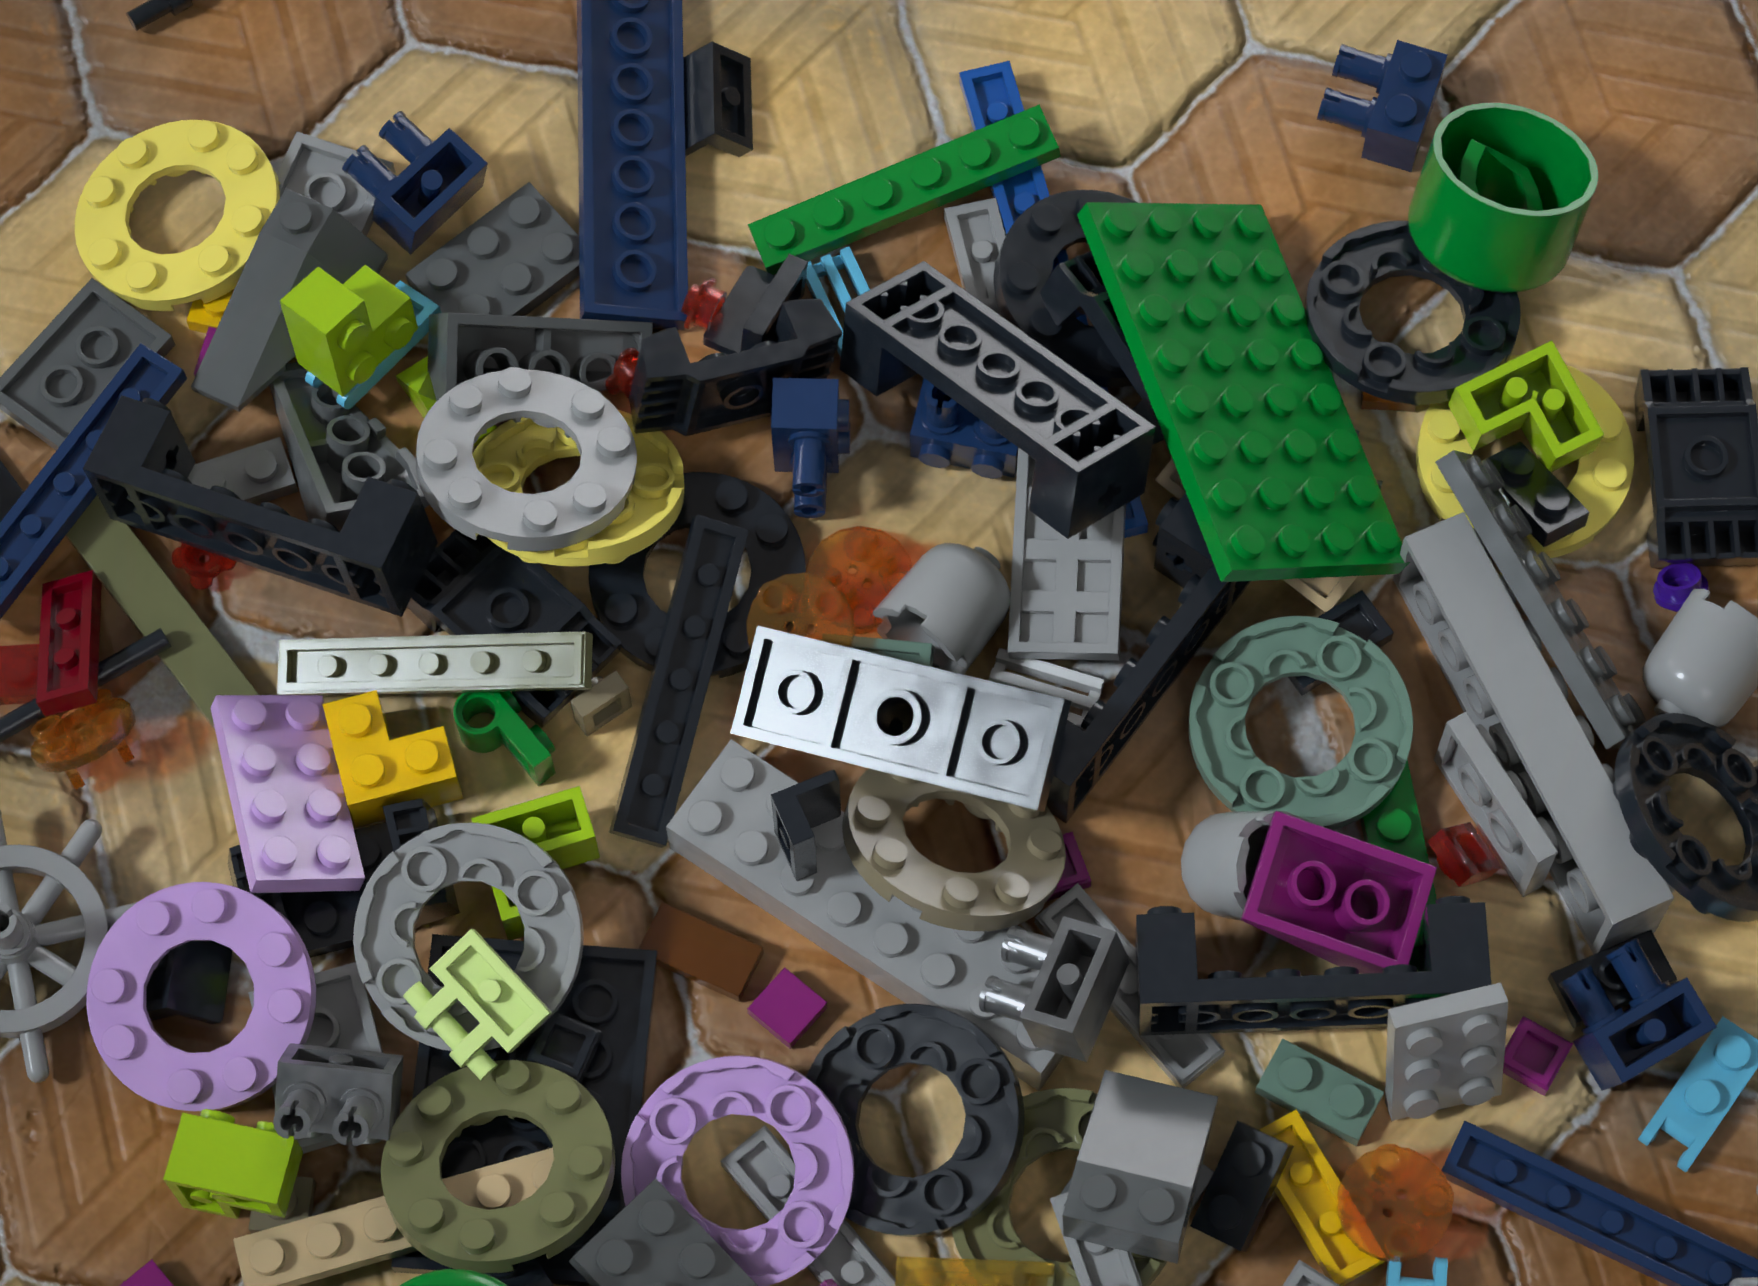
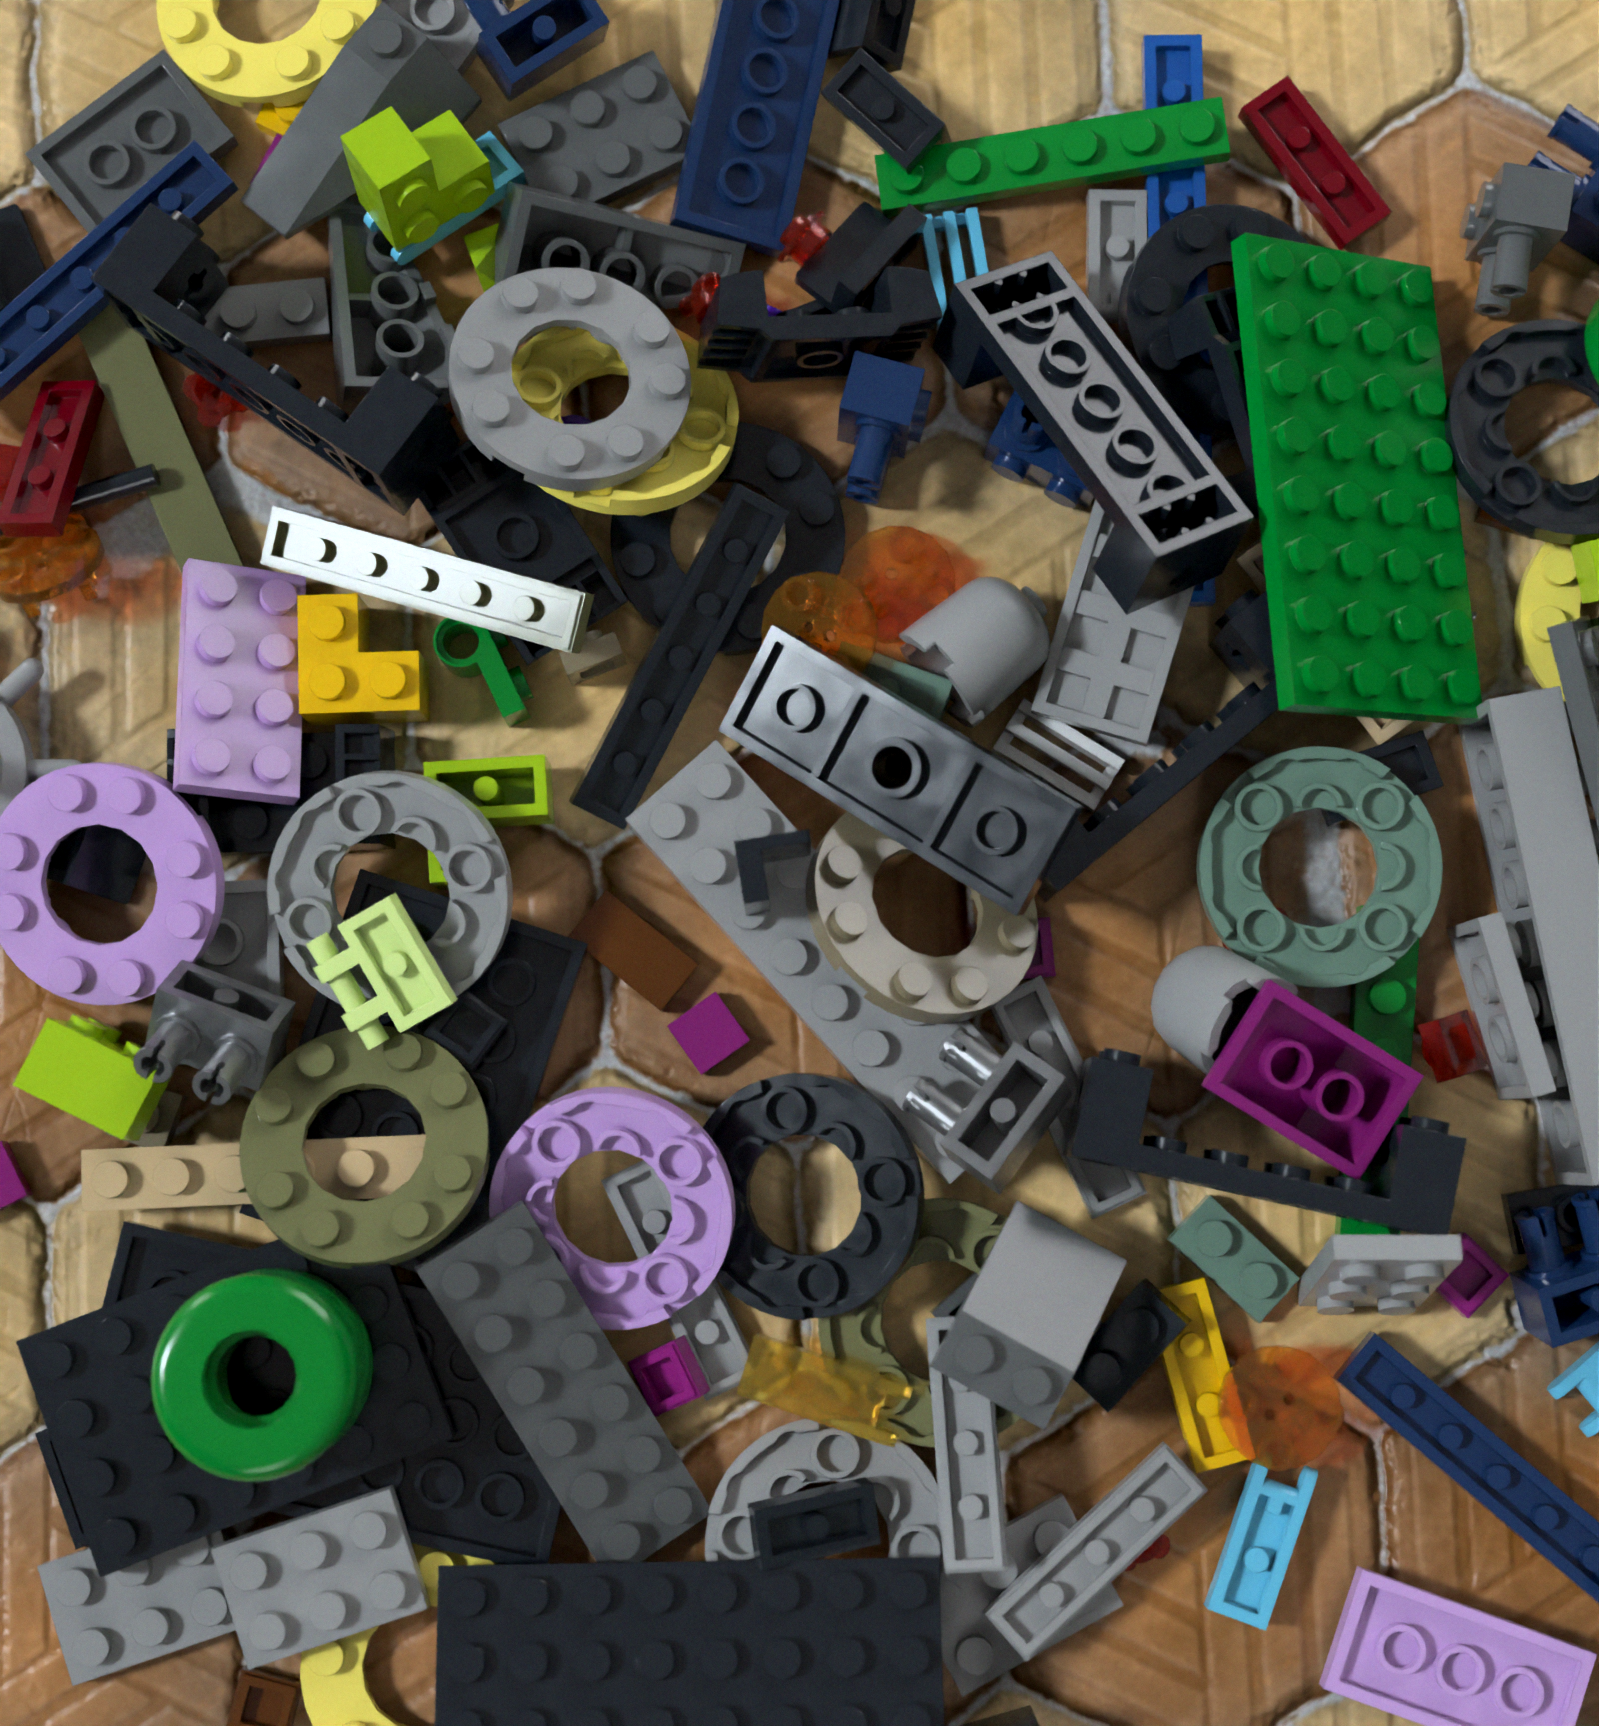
camera: 10 degrees right, 15 degrees up
none -> black panel [821,47,952,174]
none -> dark red plate [1238,75,1392,251]
none -> dark grey brick [1460,162,1576,318]

